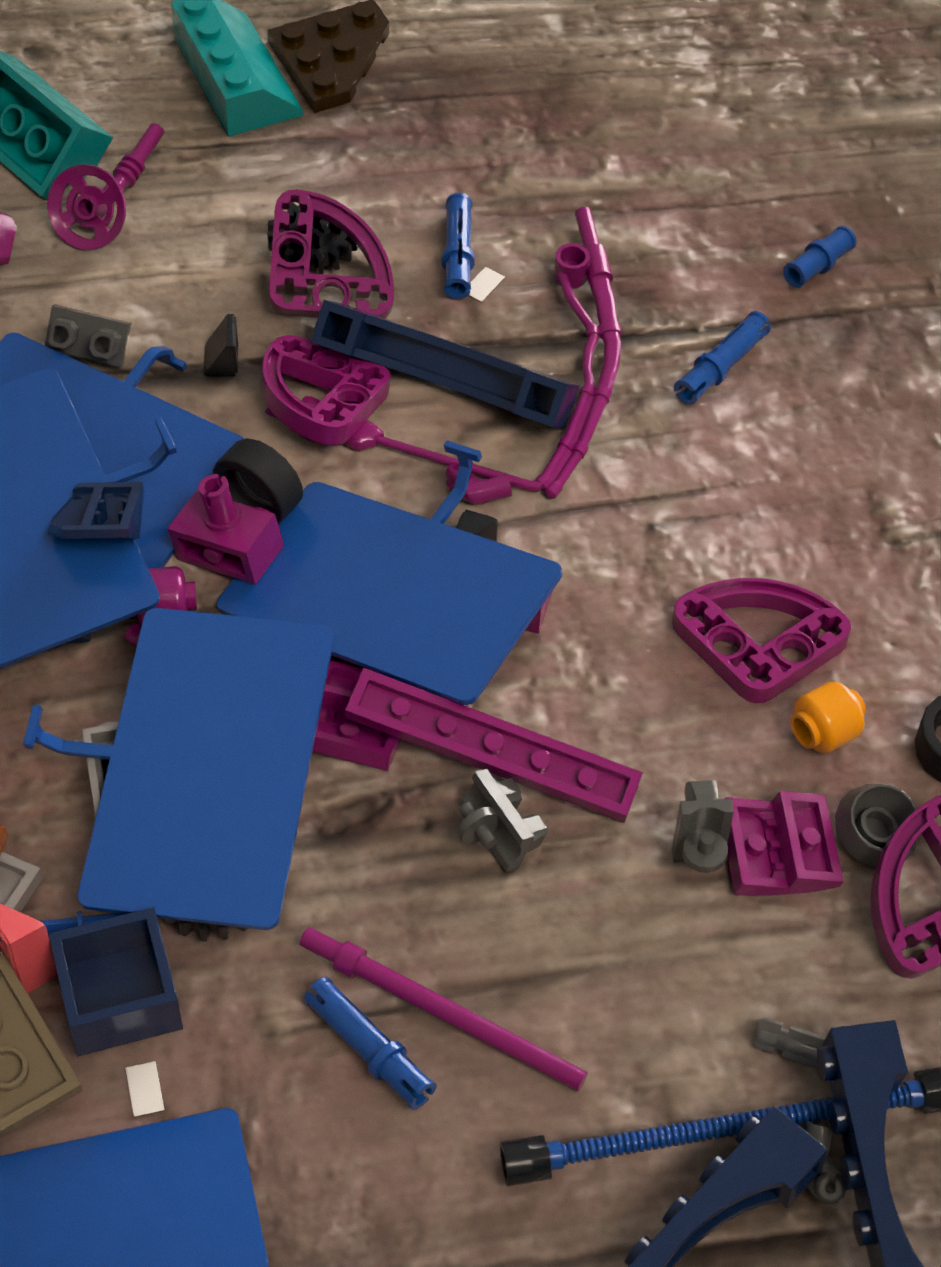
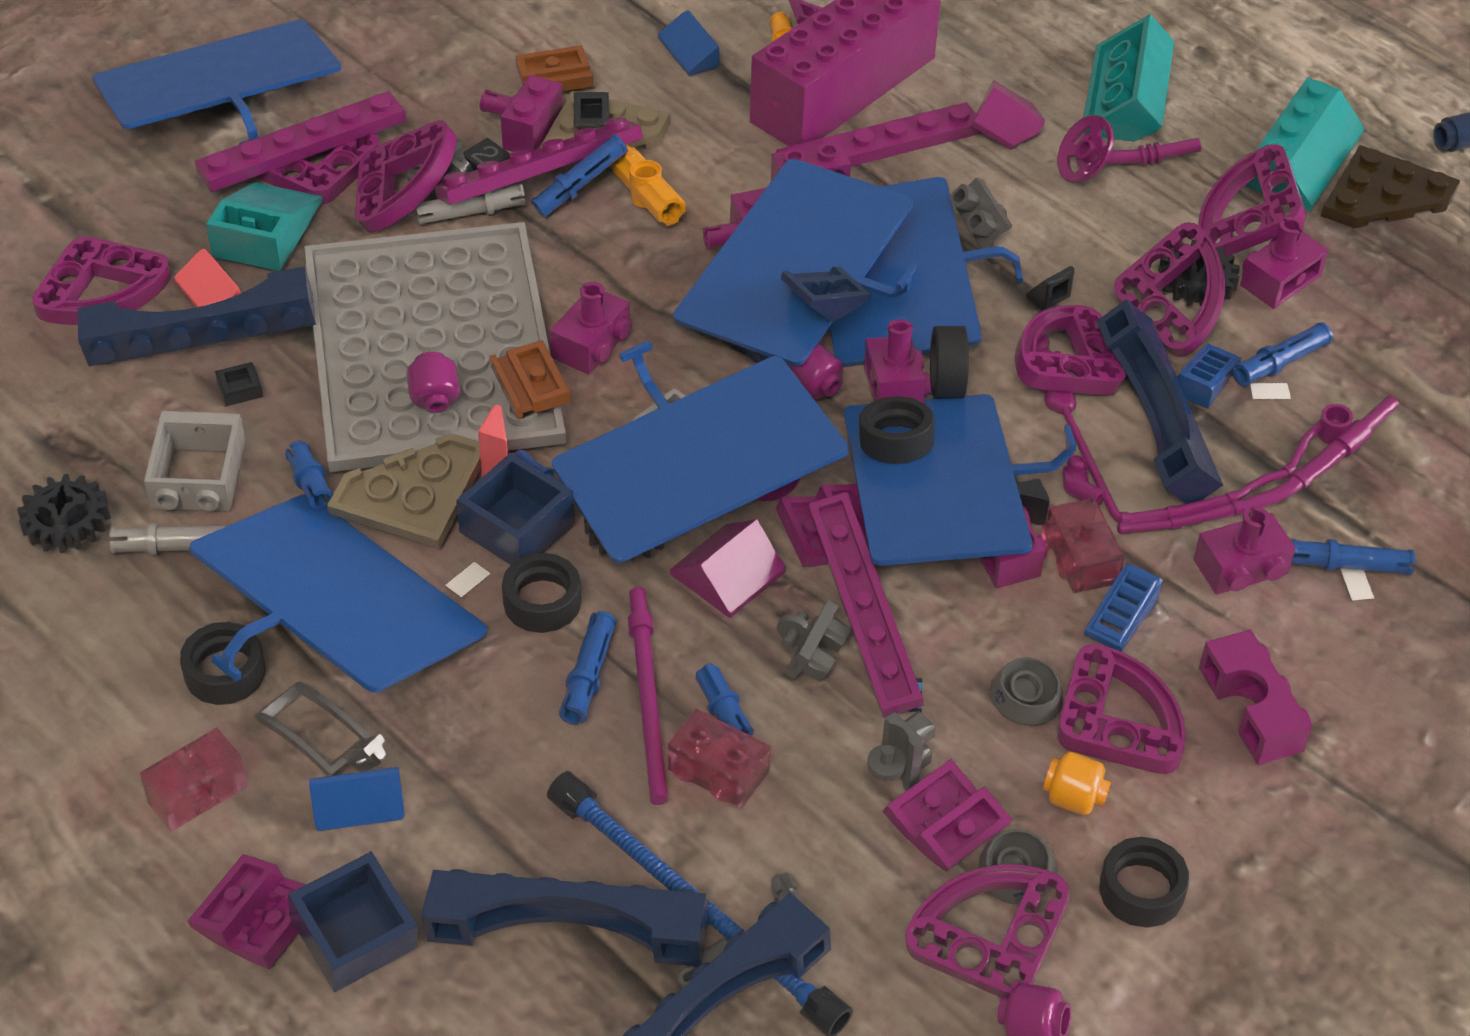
camera: 55 degrees right, 5 degrees down
none -> black tyre [502,553,582,633]
none -> clear pink brick [668,708,771,808]
none -> slope [670,519,786,618]
none -> blue axle [696,663,754,744]
none -> black tyre [859,396,934,464]
none -> dark grey hat [990,657,1063,725]
none -> clear pink brick [1042,498,1125,594]
none -> blue slope [1084,563,1162,652]
none -> blue slope [1177,343,1242,409]
none -> magenta brick [1193,506,1296,595]
none -> magenta beam [1198,144,1306,256]
none -> magenta arch [1199,629,1312,765]
none -> magenta brick [1240,217,1329,309]
none -> white sticker [1340,569,1374,601]

